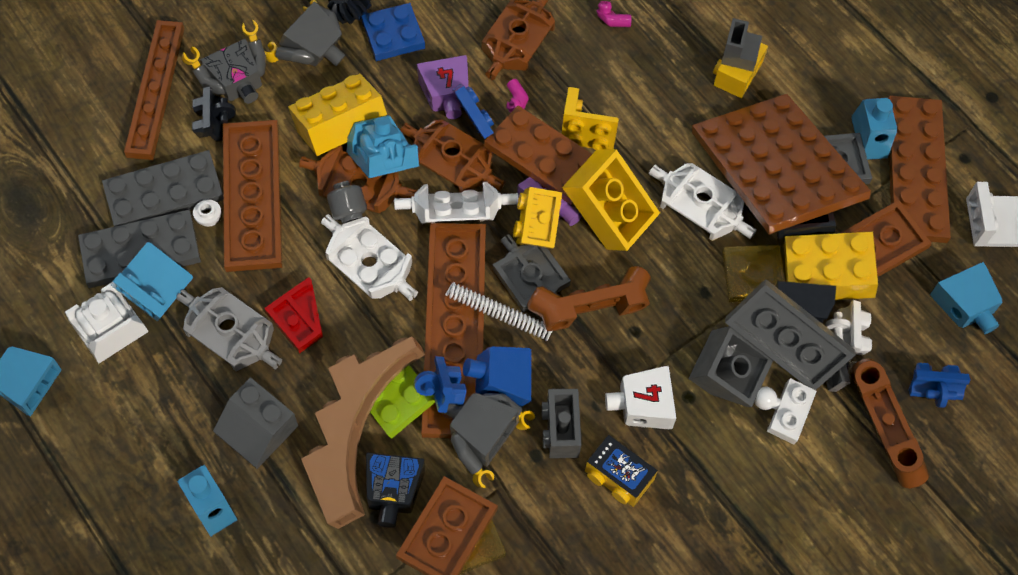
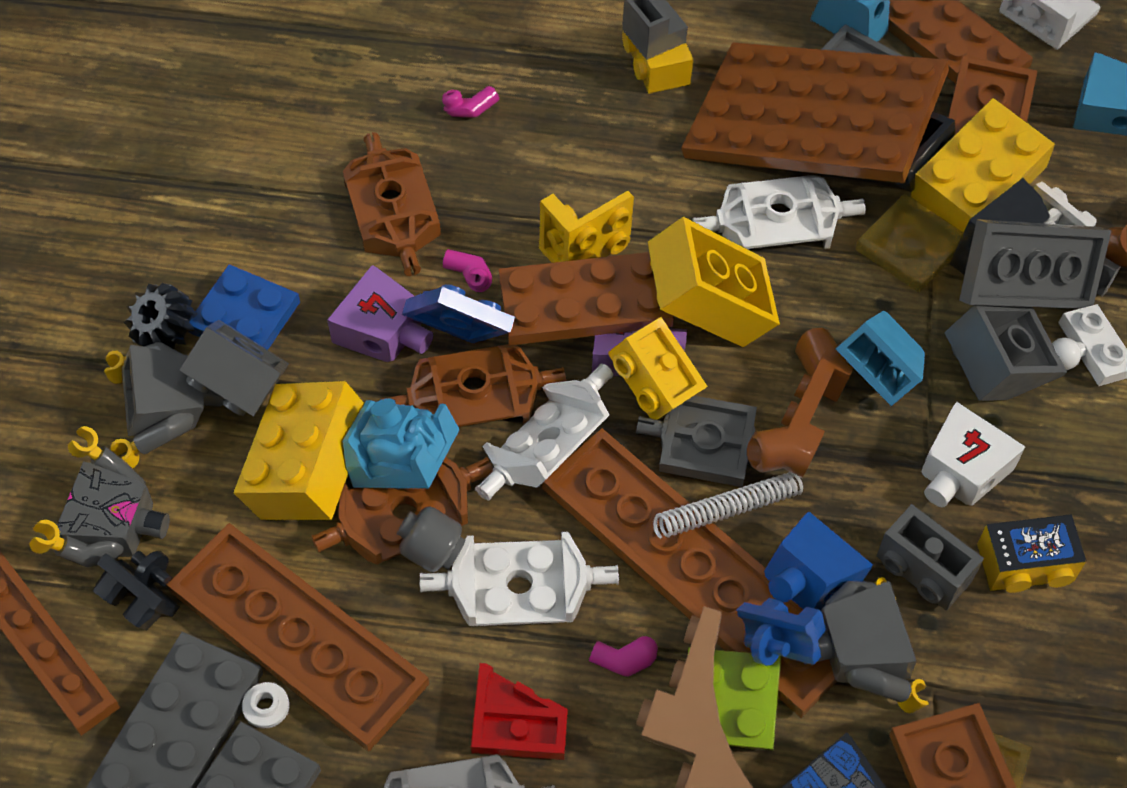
camera: 45 degrees left, 5 degrees down
none -> dark grey slope [180,320,289,416]
none -> dark pink arm [589,636,658,677]
none -> dark azure torso [836,311,925,406]

